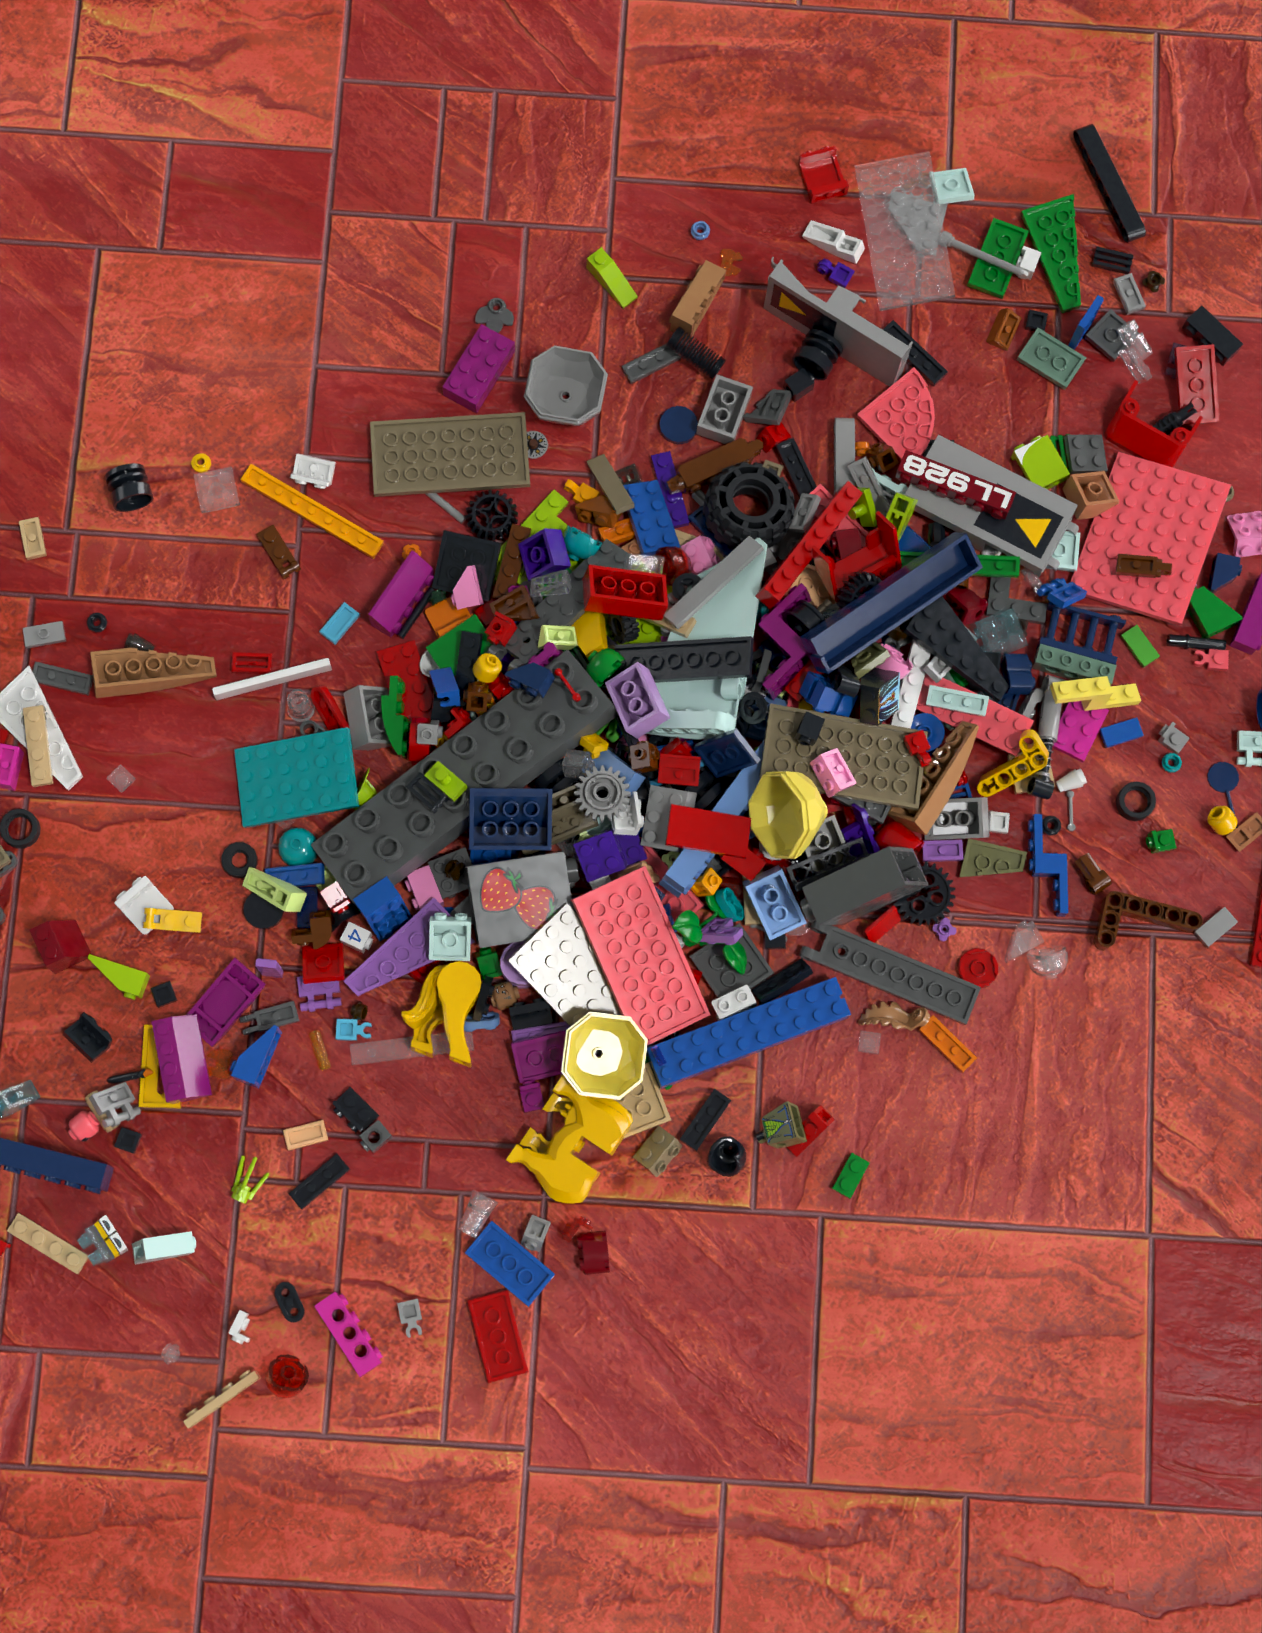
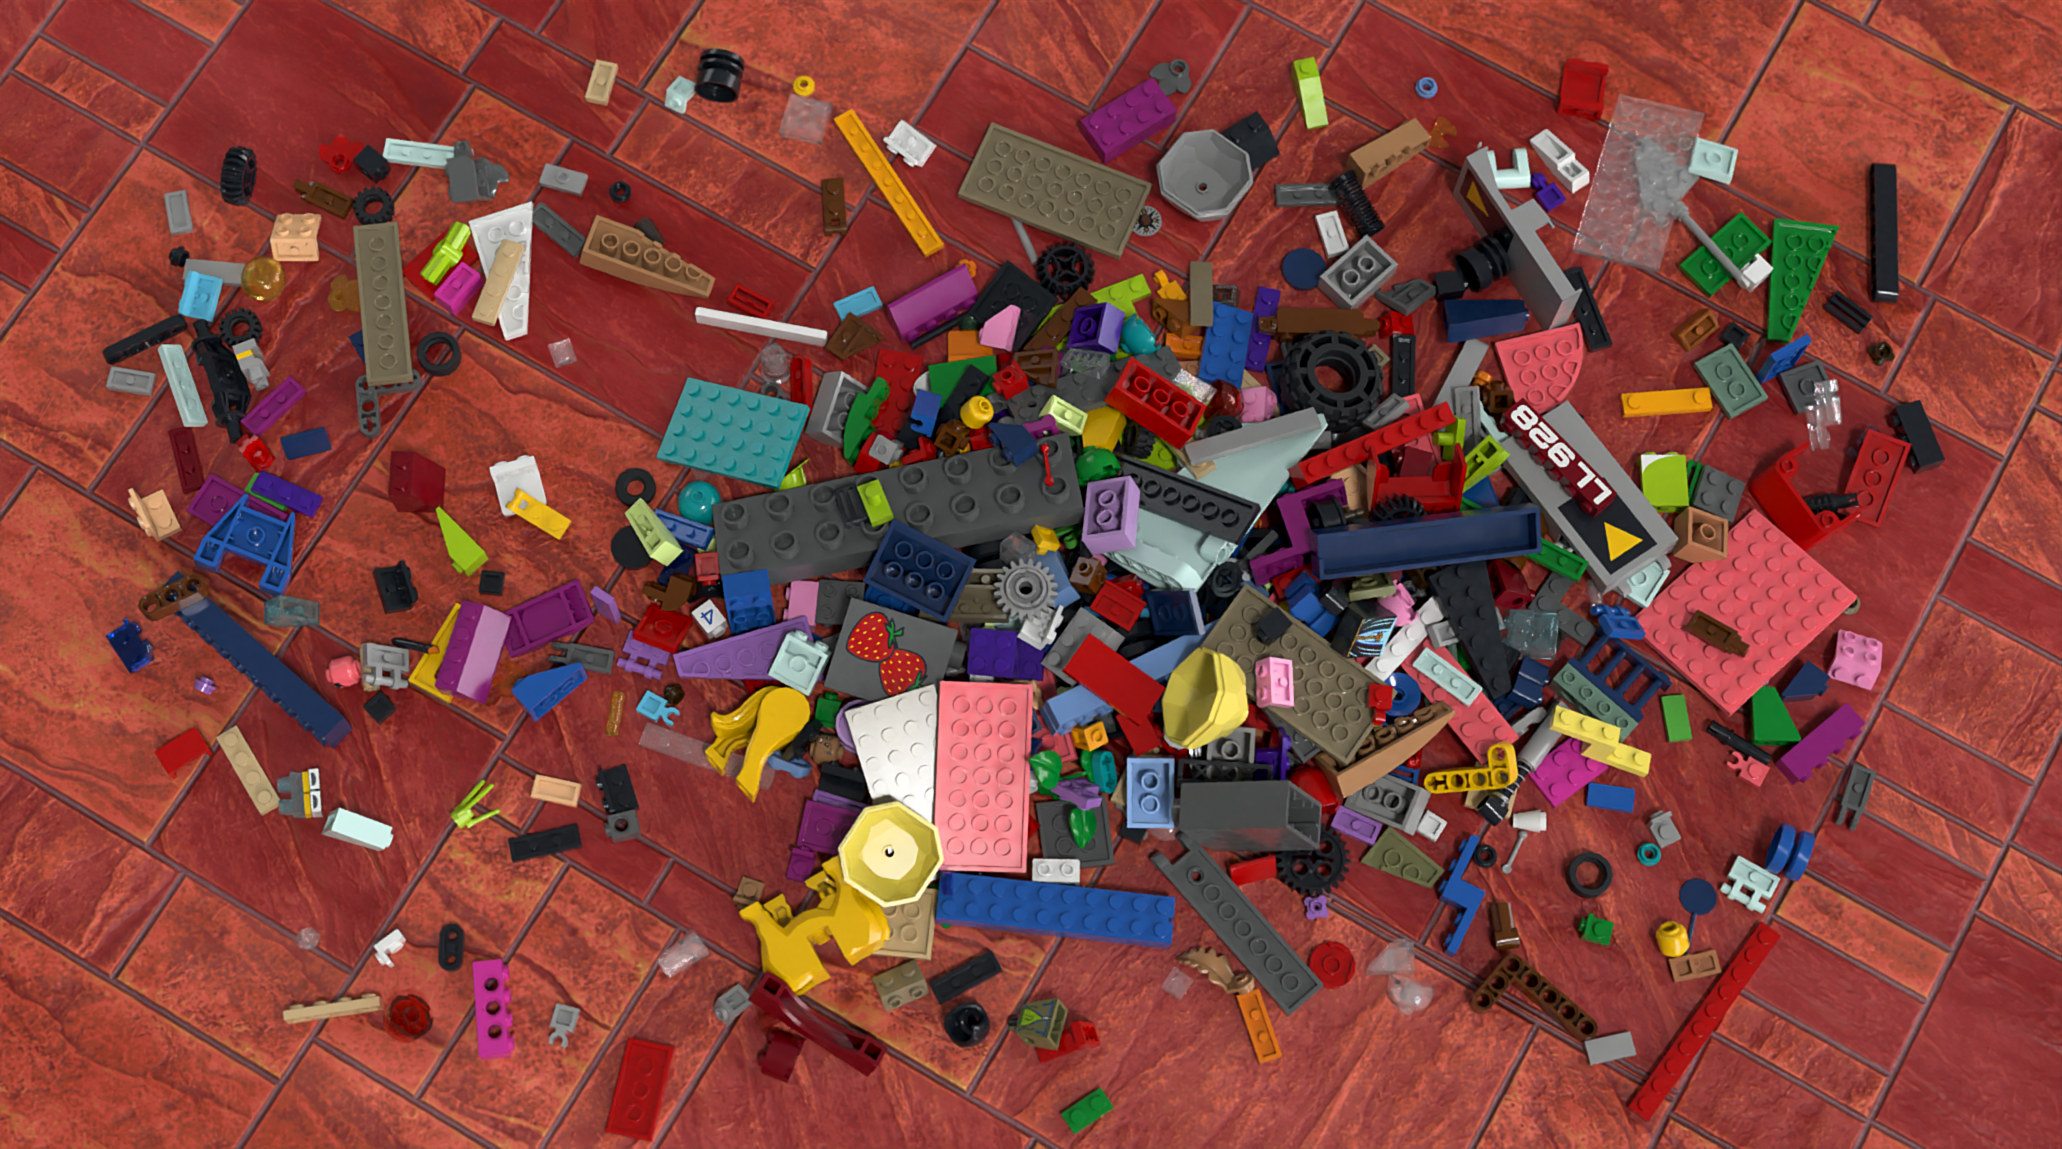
camera: 30 degrees right, 5 degrees down
dark brown plate [445,860,465,881] -> none
blue plate [465,1221,555,1307] -> none
black plate [751,958,813,1004] -> none
light grey plate [1113,273,1146,315] -> none
none -> light aqua bracket [665,76,696,114]
none -> medium nougat bracket [732,877,766,911]
none -> dark red arch [747,971,888,1077]
none -> reddish brown wing [824,312,885,361]
none -> black slope [1221,111,1280,172]
none -> white plate [1315,211,1349,258]
none -> dark blue slope [1442,300,1529,343]
none -> light aqua connector [1487,148,1530,189]
none -> light orange plate [1620,387,1712,418]

